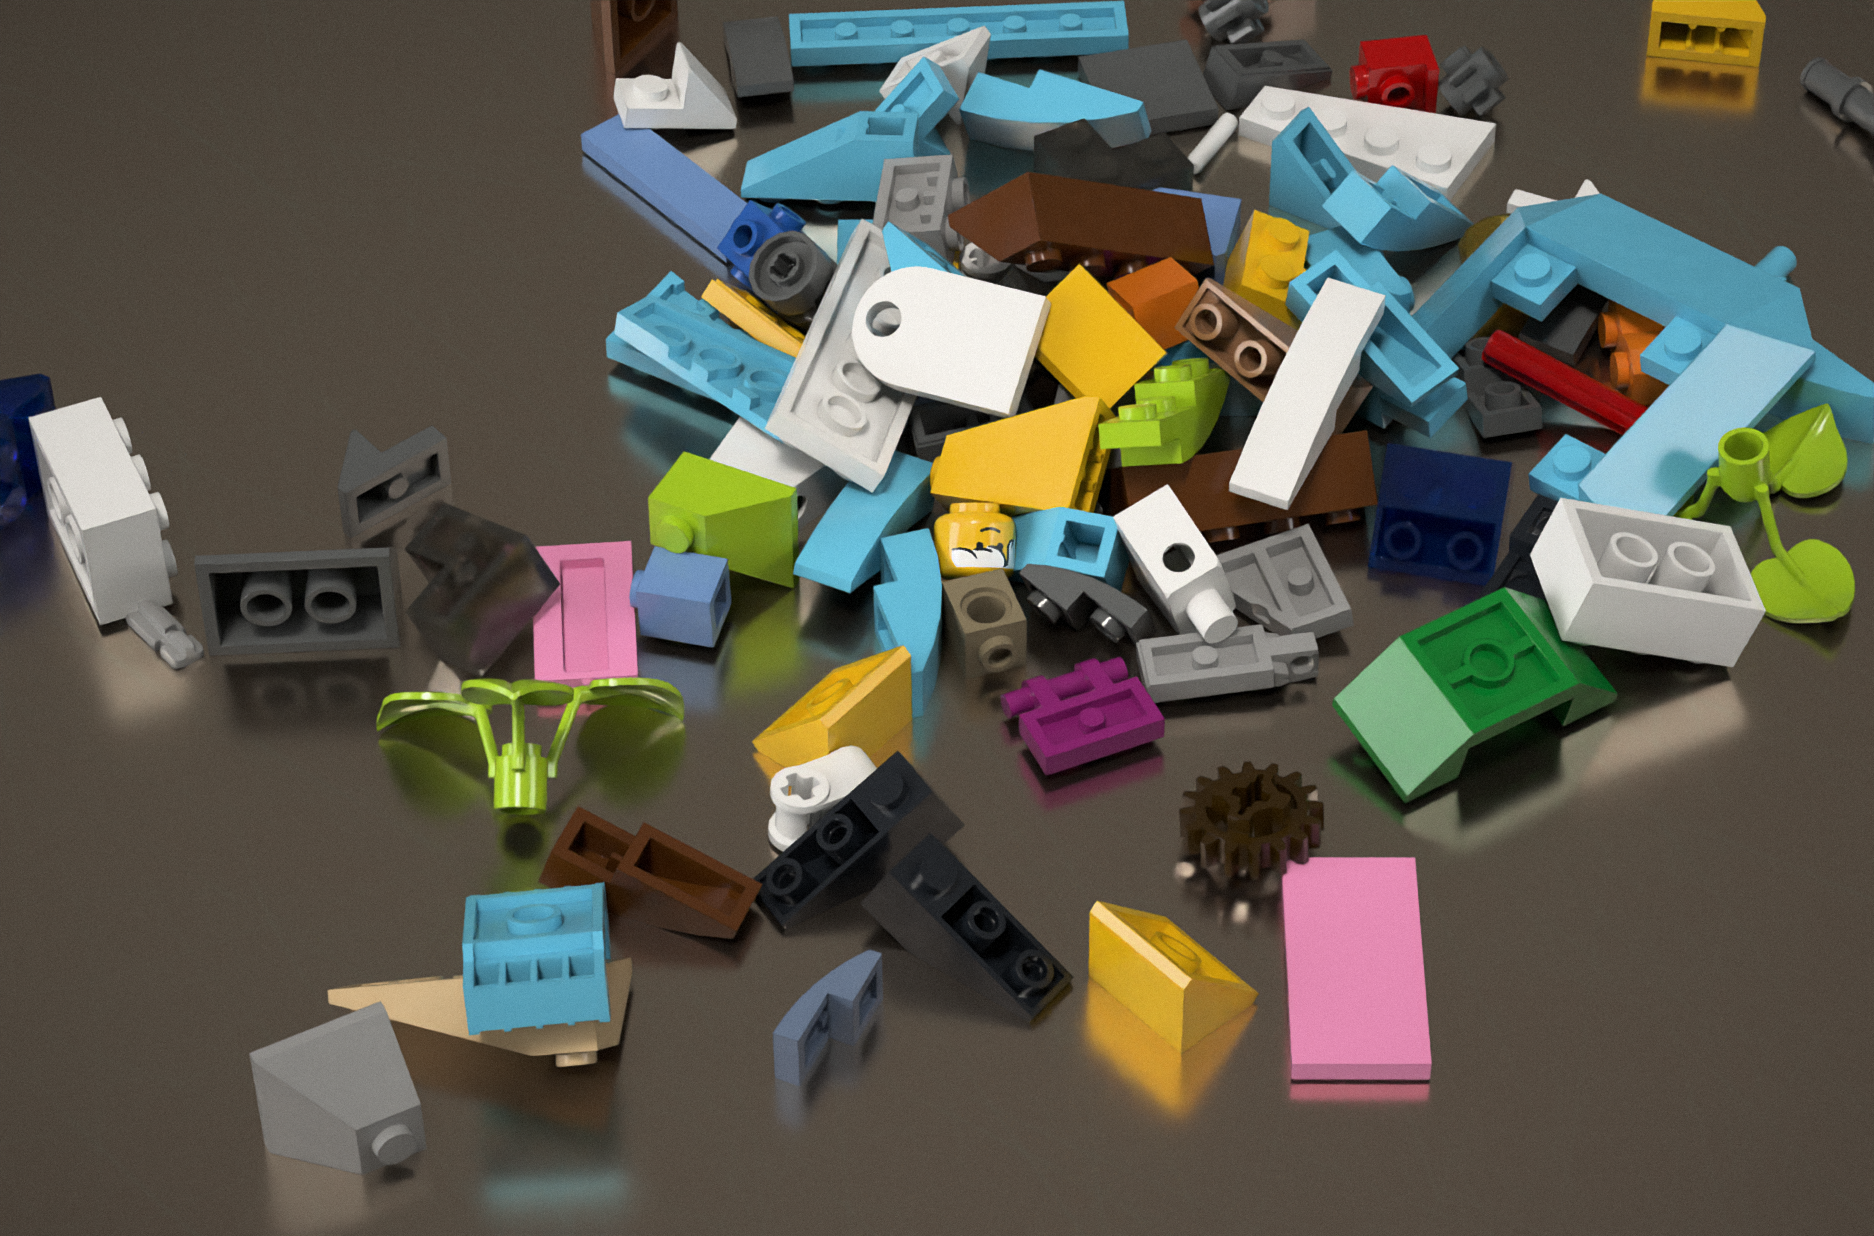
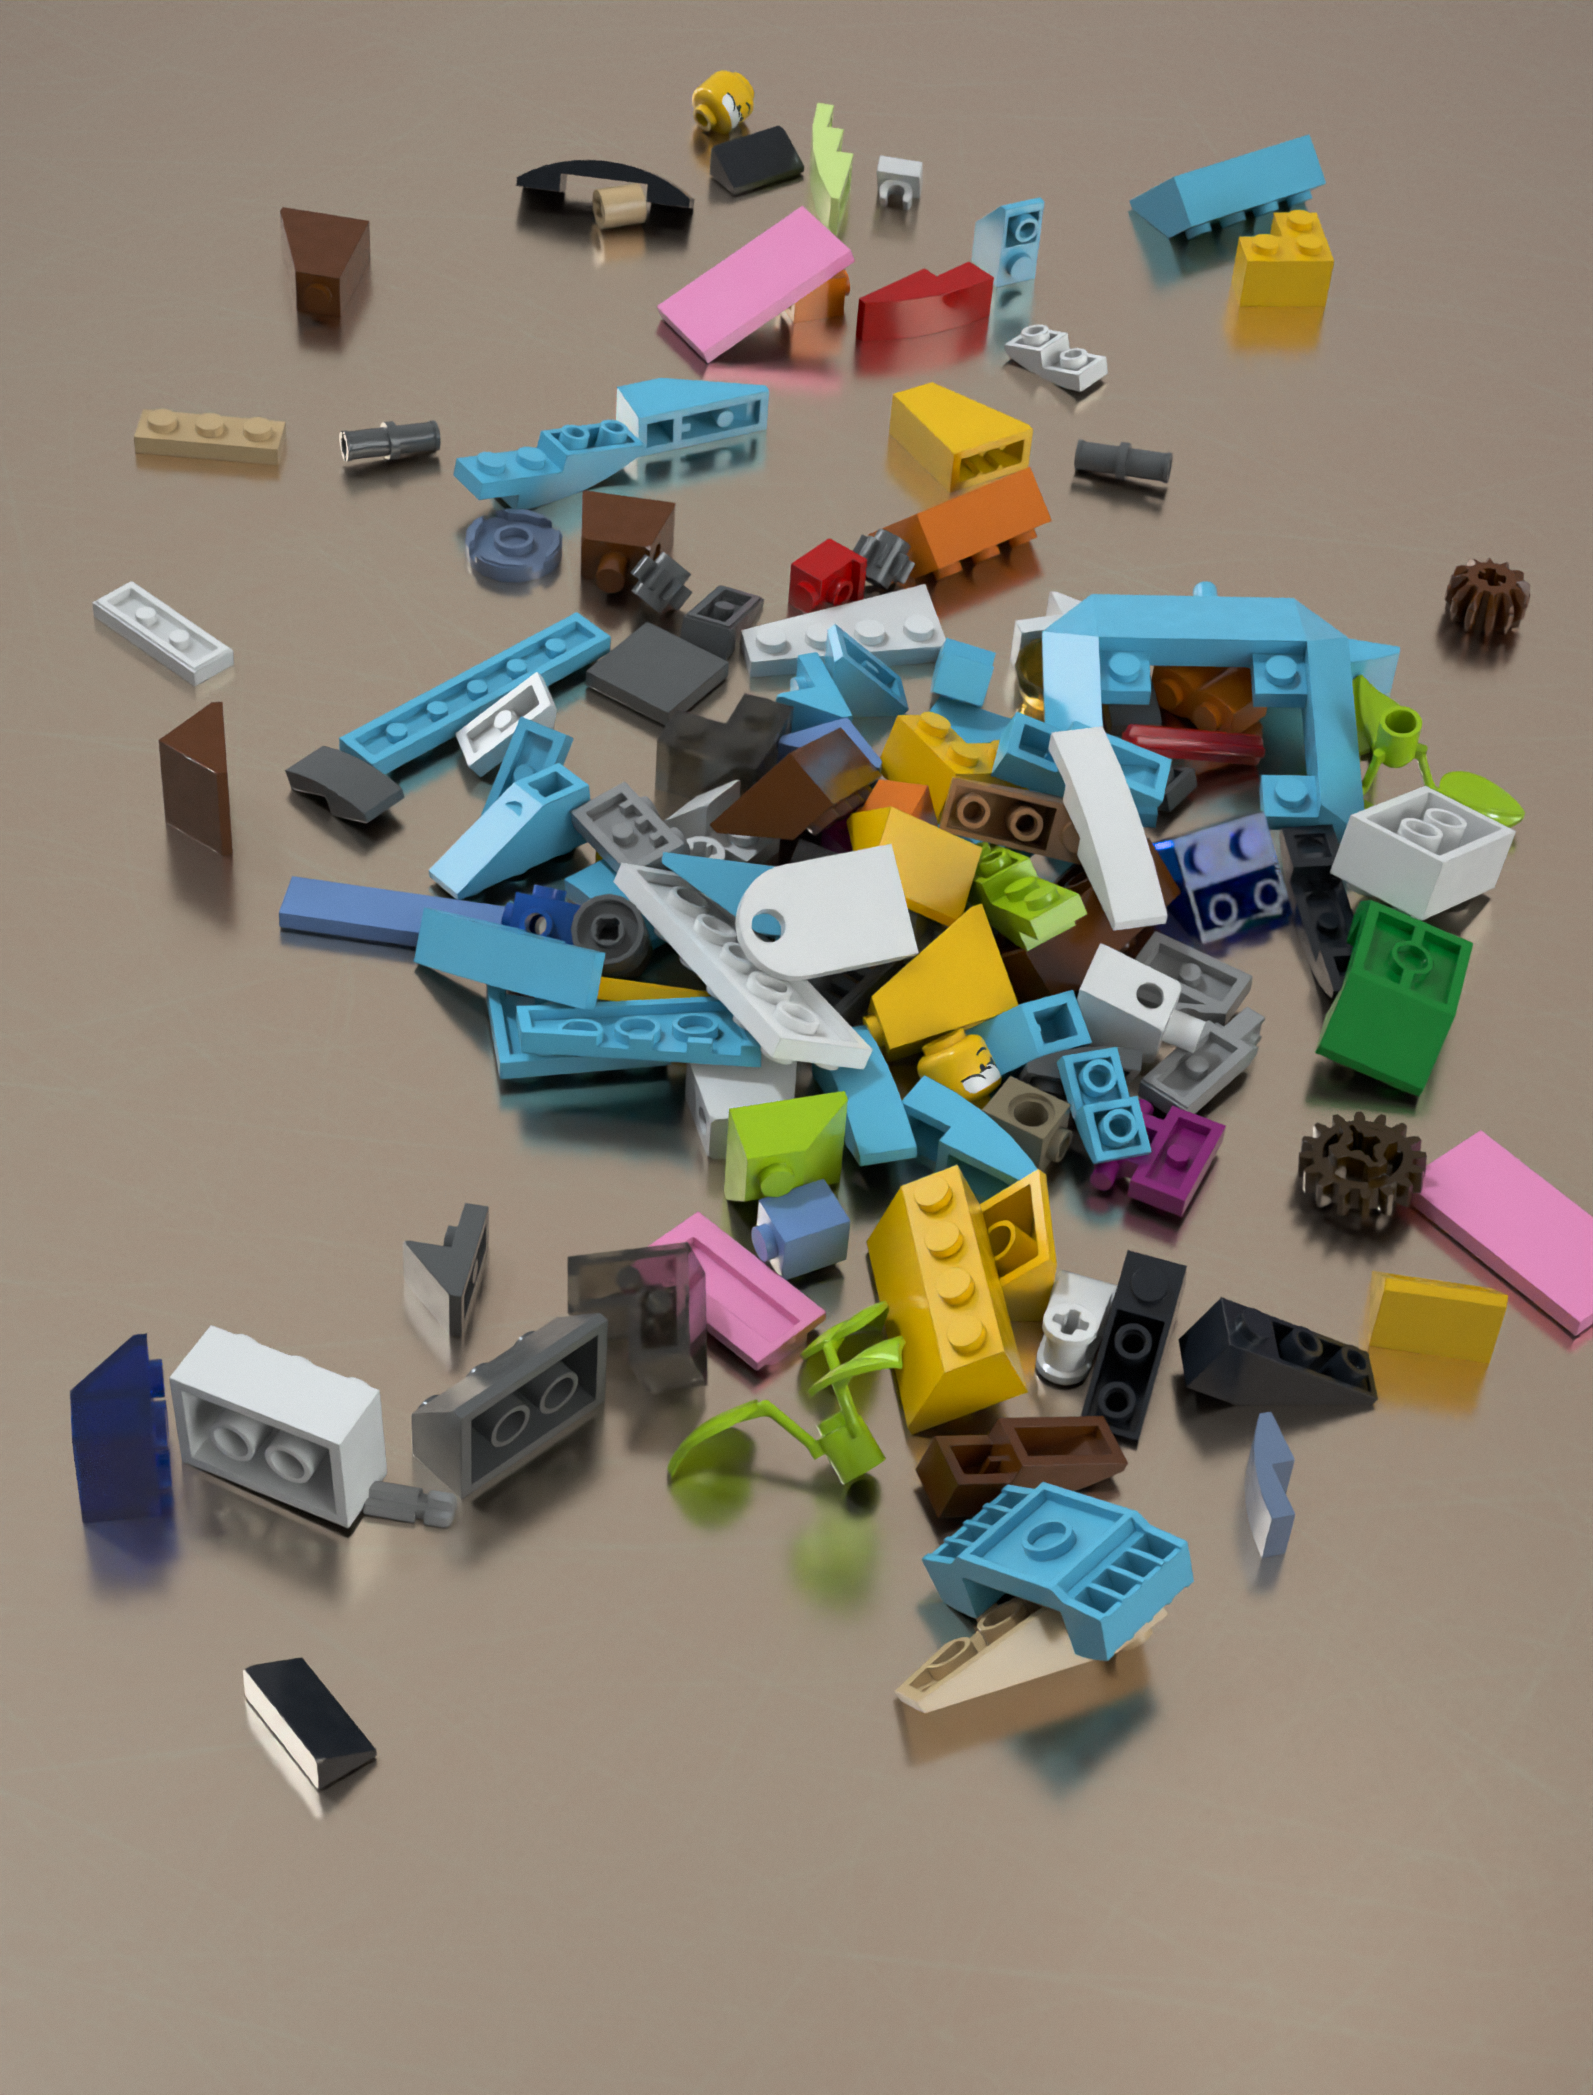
camera: 45 degrees left, 0 degrees up
light grey slope [249,1001,427,1175] -> none
white slope [613,42,737,129] -> none
medium azure slope [959,69,1152,152] -> none
white piece [1184,113,1239,175] -> none
none -> medium azure slope [414,907,606,1010]
none -> medium azure slope [774,652,853,737]
none -> yellow slope [866,1165,1028,1434]
none -> orange slope [868,467,1052,581]
none -> medium azure slope [1057,1047,1152,1164]

